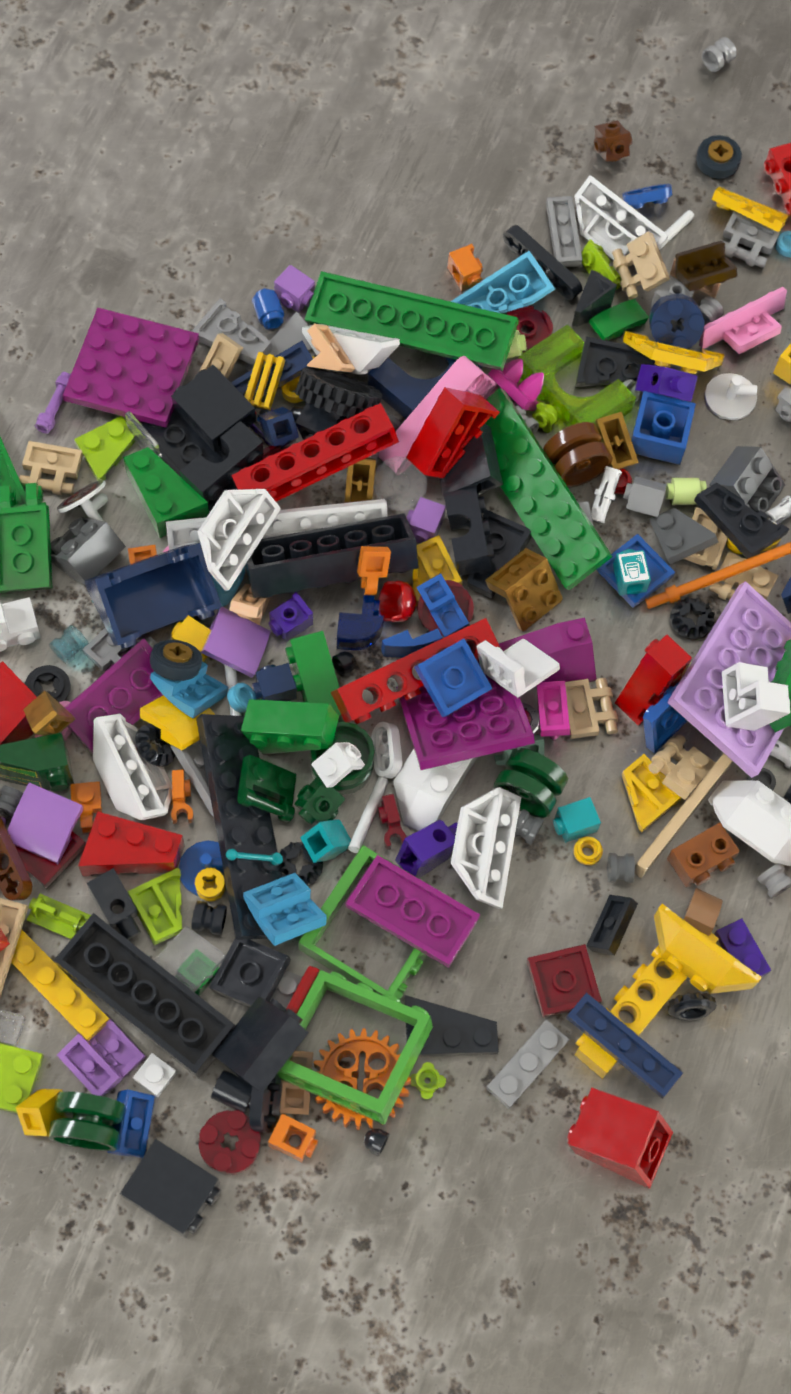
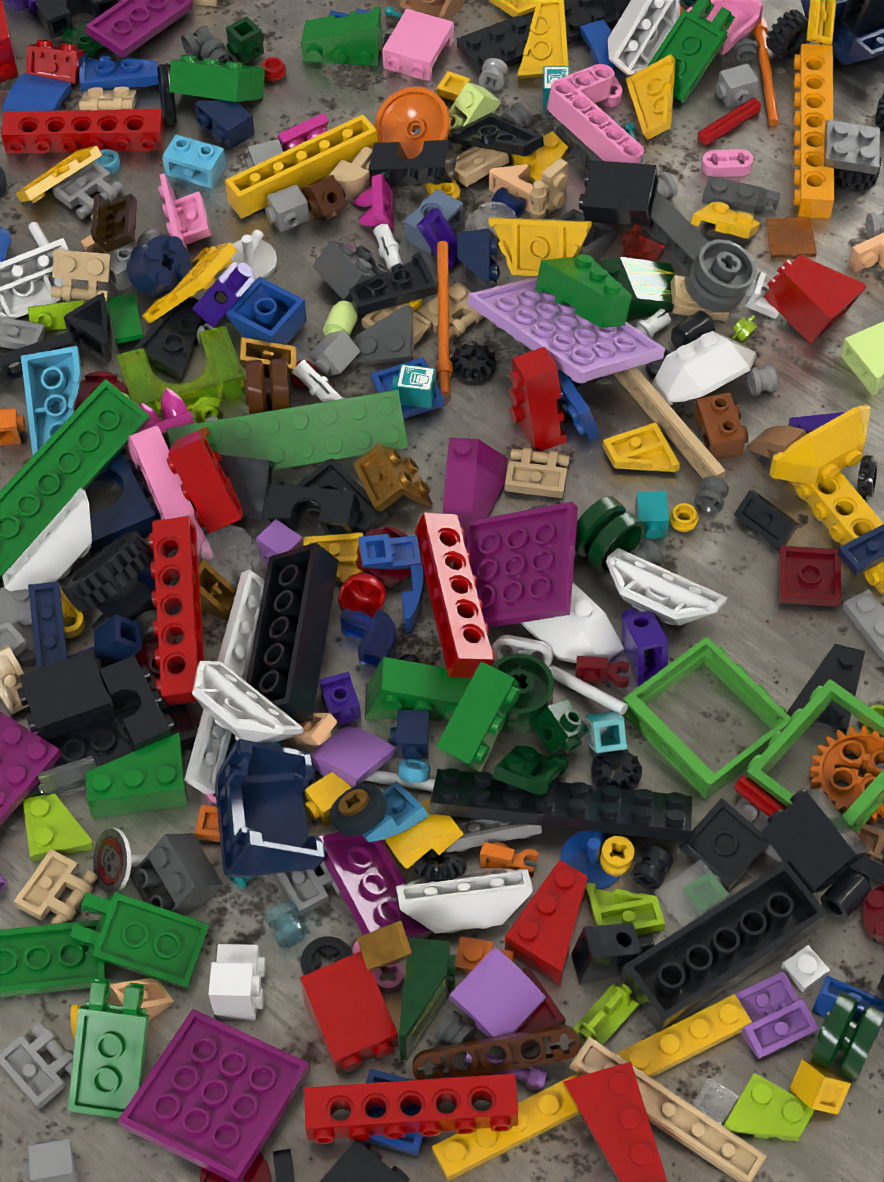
camera: 65 degrees left, 10 degrees down
teal hinge [226,849,283,866] -> none
dark azure slope [243,873,327,946] -> none
yellow tile [245,352,286,410] -> none
light nougat slope [307,324,355,372] -> none
white bracket [311,742,365,788] -> none
magenta plate [345,855,480,968] -> none
orange plate [357,546,391,595] -> none
blue plate [414,639,493,717] -> none
white bracket [477,639,560,698] -> none
dark pink tile [536,681,570,741] -> none
tan plate [648,734,716,800] -> none
white brick [722,662,790,731] -> none

